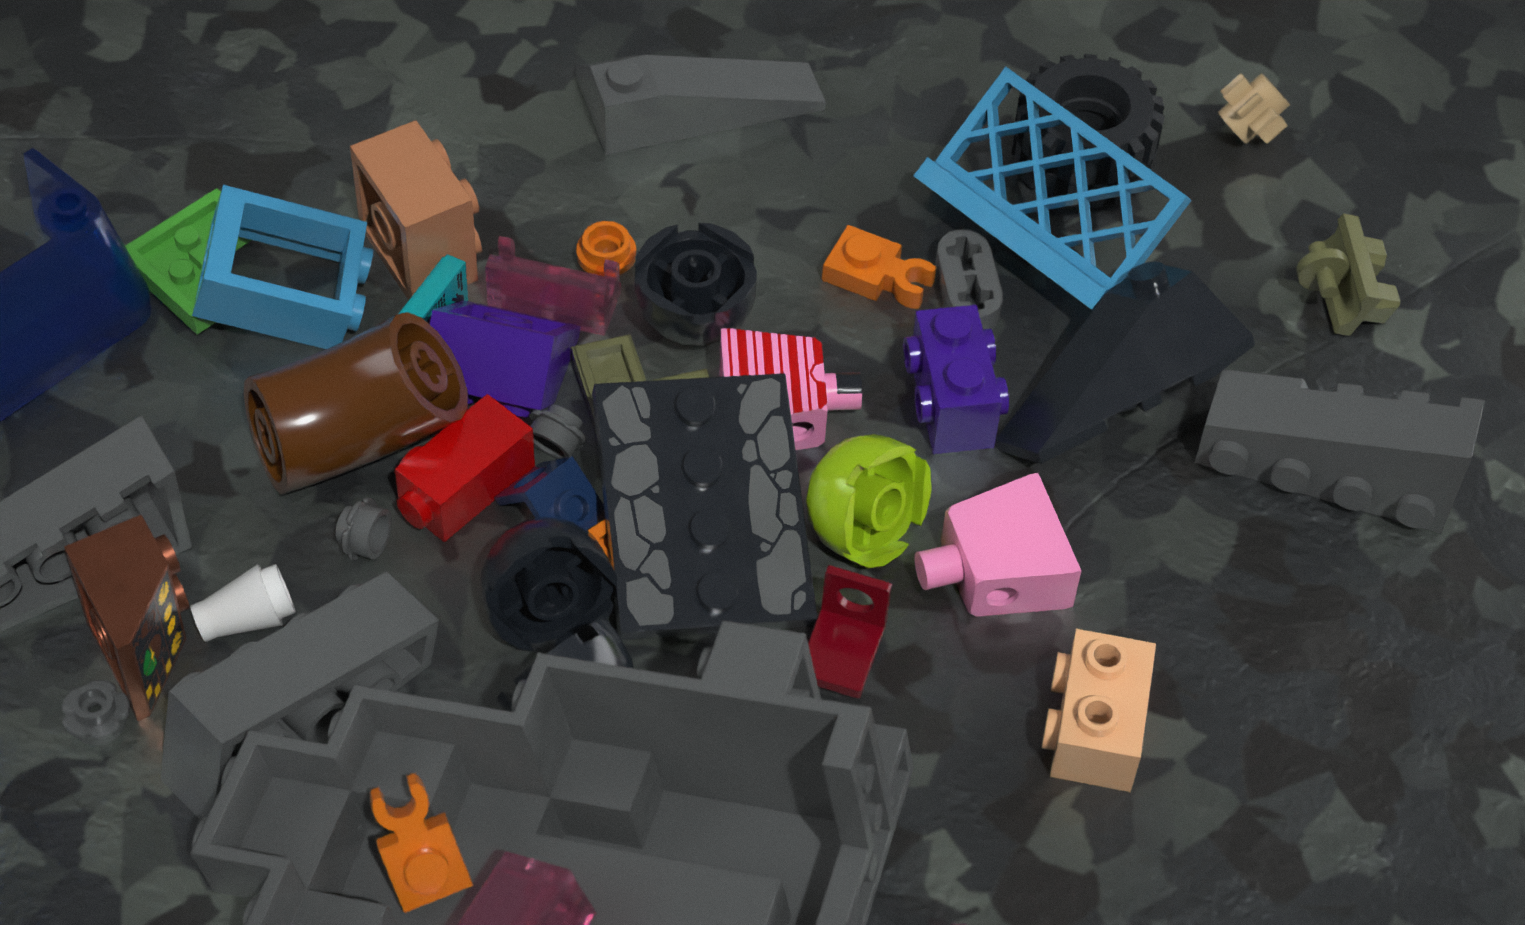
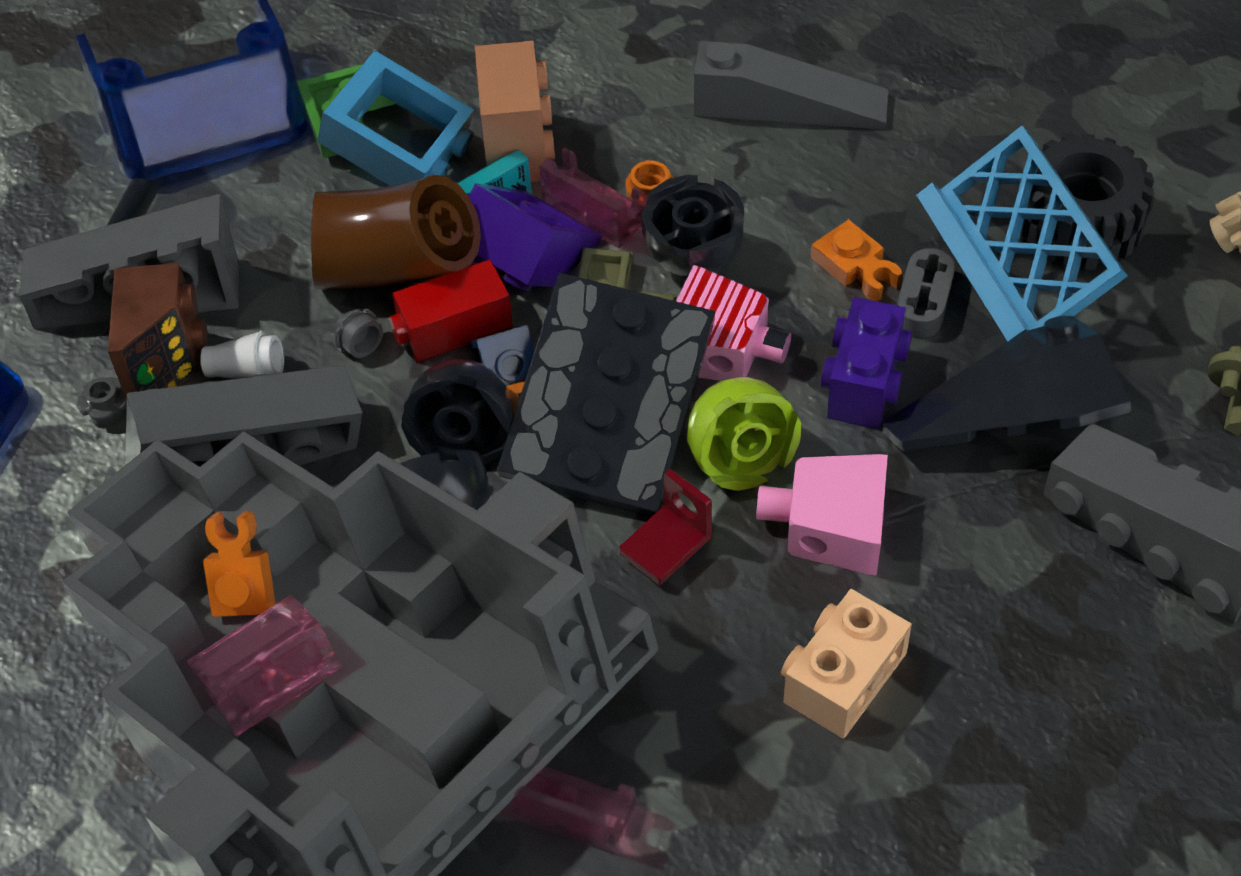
camera: 30 degrees right, 0 degrees up
dark grey plate [529,404,586,459] -> none

